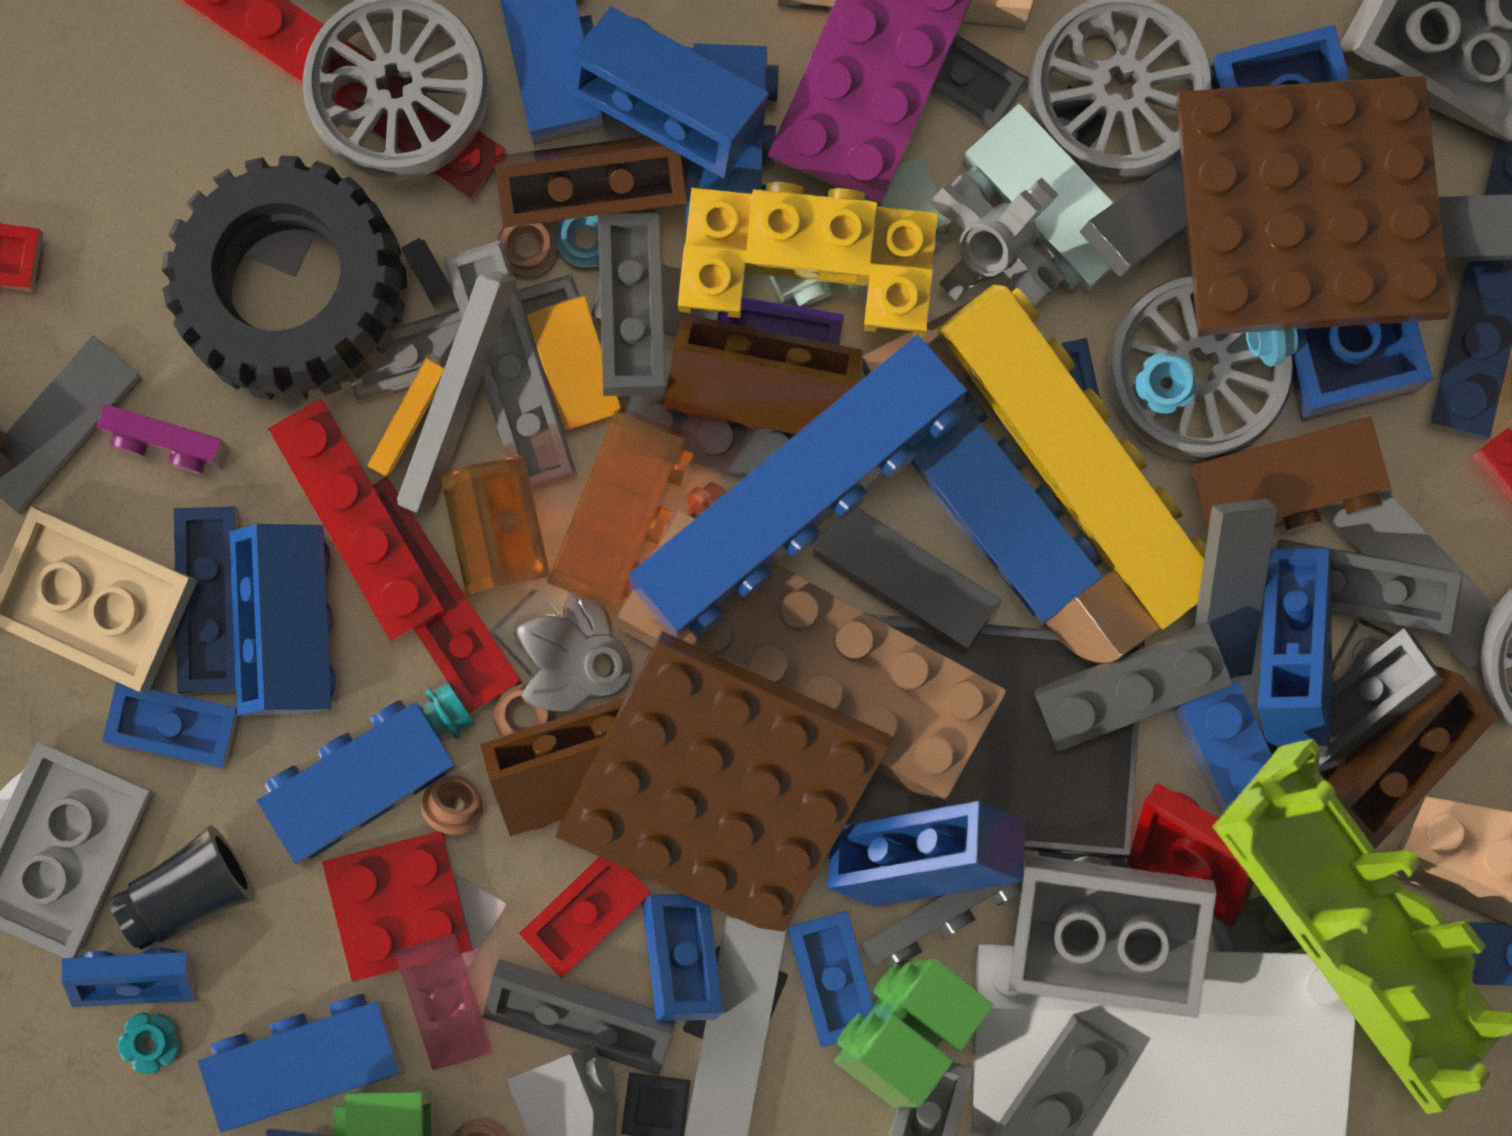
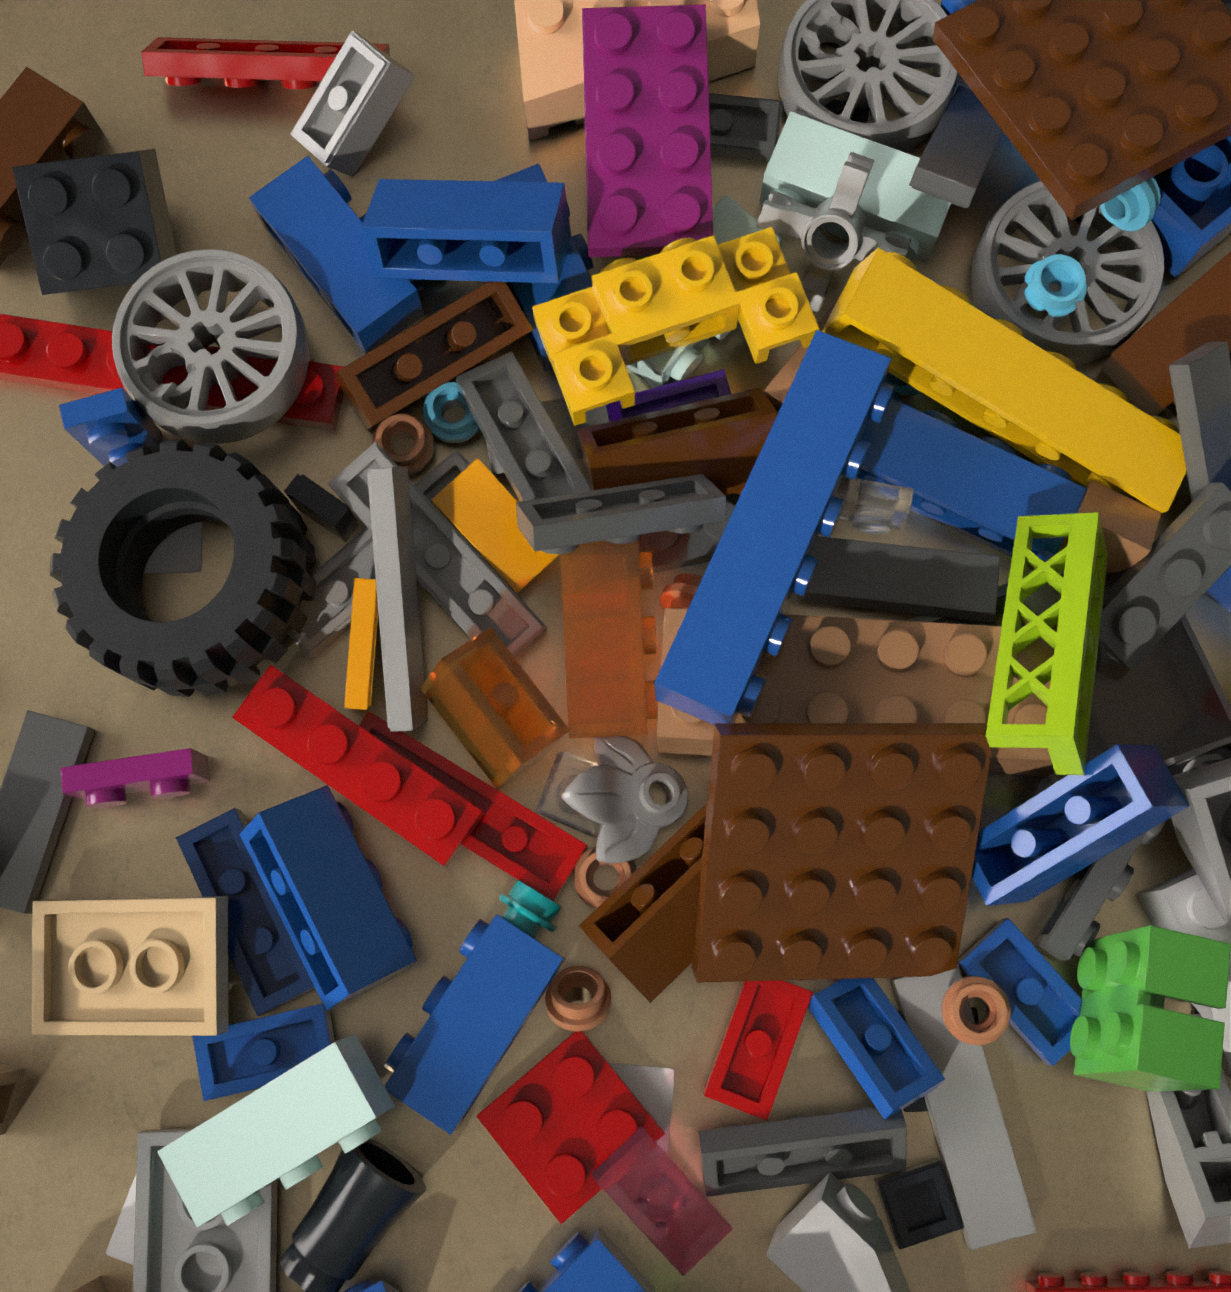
camera: 25 degrees left, 5 degrees down
none -> blue plate [59,388,163,467]
none -> light aqua brick [157,1034,395,1227]
none -> dark grey plate [516,474,726,554]
none -> clear plate [839,479,914,534]
none -> nougat plate [941,976,1011,1045]
none -> lime fence [986,512,1108,775]

